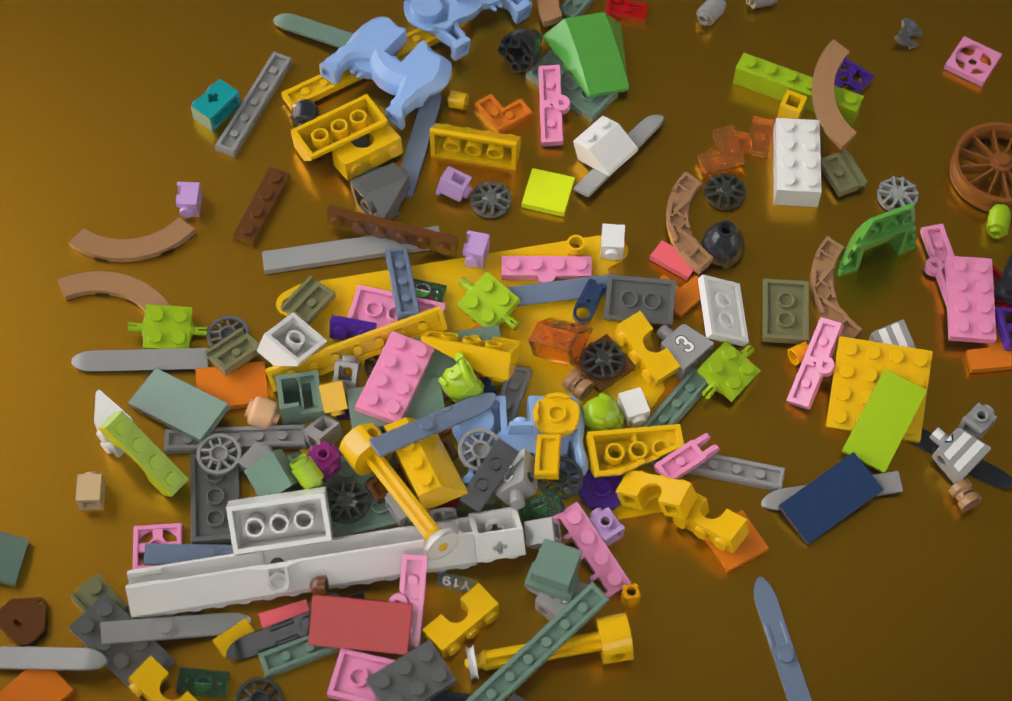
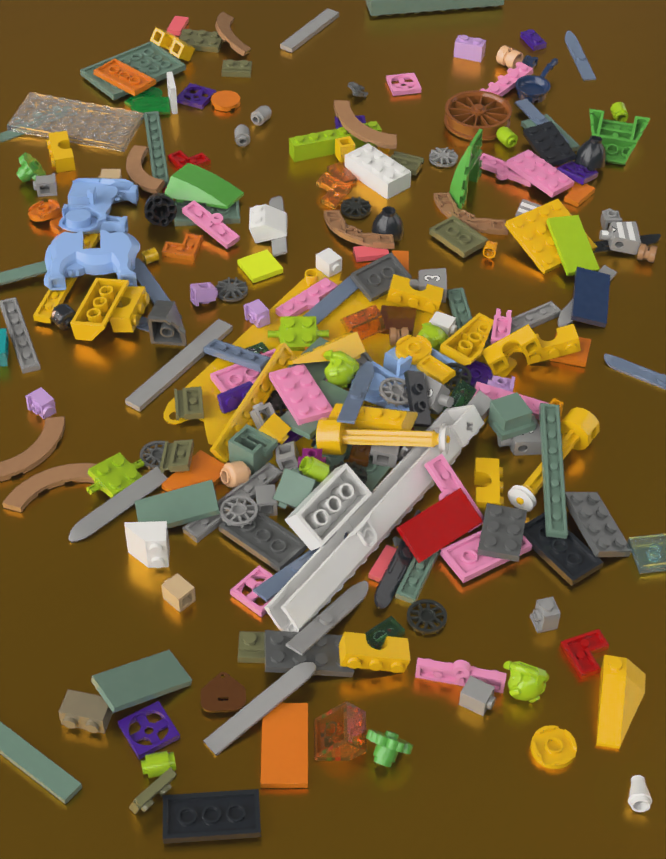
camera: 45 degrees left, 15 degrees down
lime arch [97,411,188,496] -> none
yellow sticker [212,618,254,658] -> none
reddish brown plate [233,167,290,247] -> none
white slope [257,312,327,366] -> none
reddish brown hinge [309,575,329,595] -> none
reddish brown plate [326,205,458,256] -> none
yellow slope [430,123,521,170] -> none
clear light blue sticker [437,571,476,593] -> none
dark blue piece [572,279,607,325] -> none
pearl dark grey wheel [581,339,625,380] -> none
lime plate [697,341,761,402] -> none
white plate [698,275,749,347] -> none
bright pink hinge [787,317,844,410] -> none

